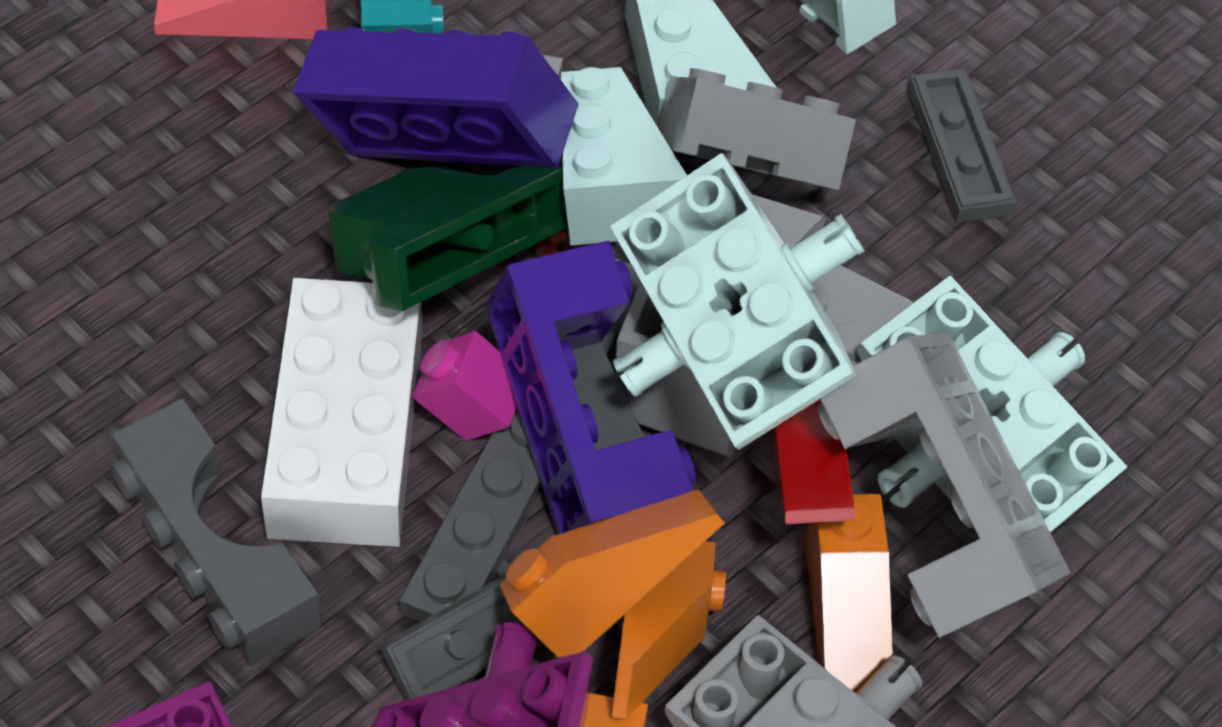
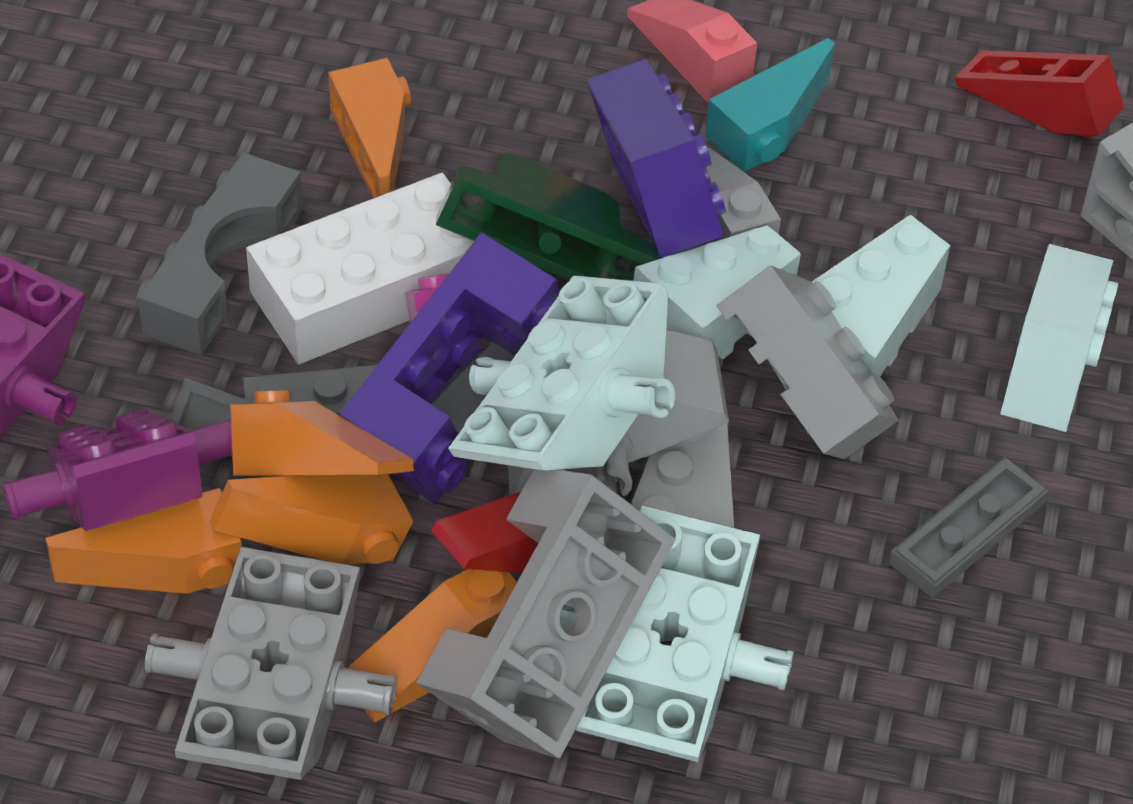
camera: 60 degrees right, 5 degrees down
none -> orange slope [328,58,411,199]

